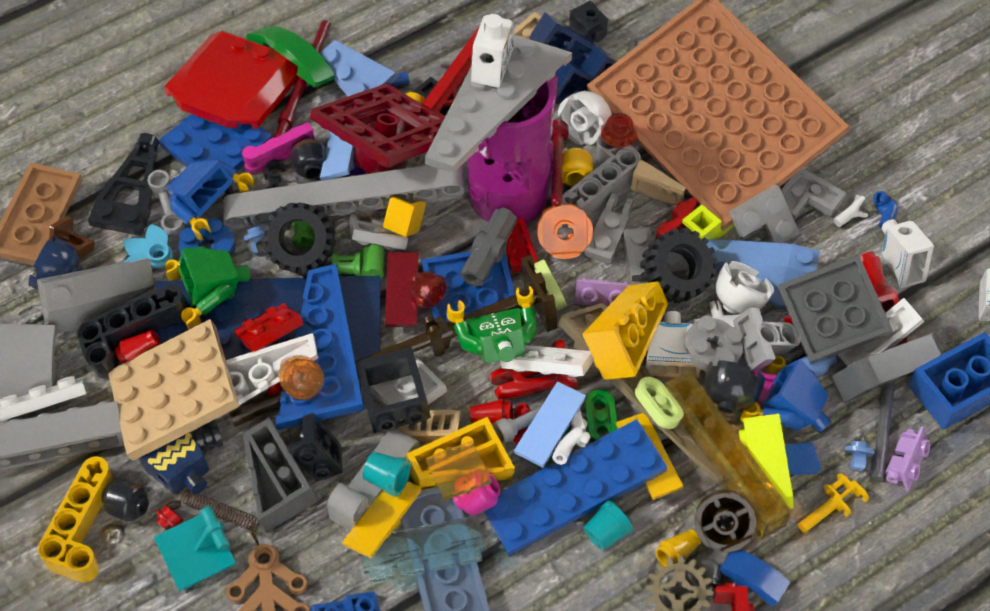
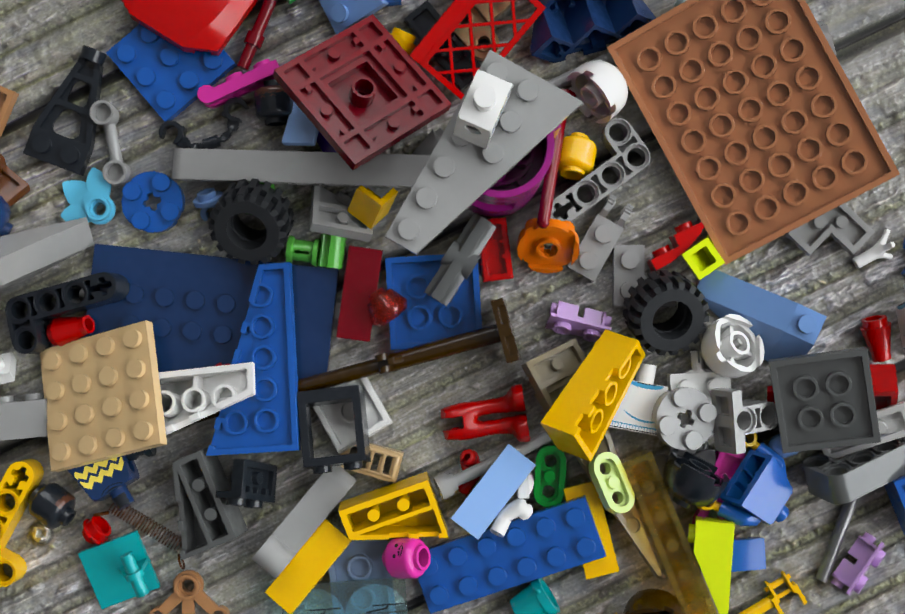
camera: 15 degrees right, 30 degrees up
green torso [165,246,250,330] -> none
blue torso [167,159,255,240] -> none
red plate [234,303,304,352] -> none
clear orange wheel [278,355,324,400] -> none
teal piece [363,452,411,497] -> none
clear yellow piece [425,441,492,501] -> none
green torso [447,286,537,363] -> none
red cone [470,399,513,425] -> none
white plate [501,345,594,377] -> none
yellowish green plate [534,259,567,311] -> none
clear red cone [601,113,637,148] -> none
tan slope [631,160,686,205] -> none
light grey plate [729,184,800,243] -> none
medium blue plate [844,441,875,471] -> none

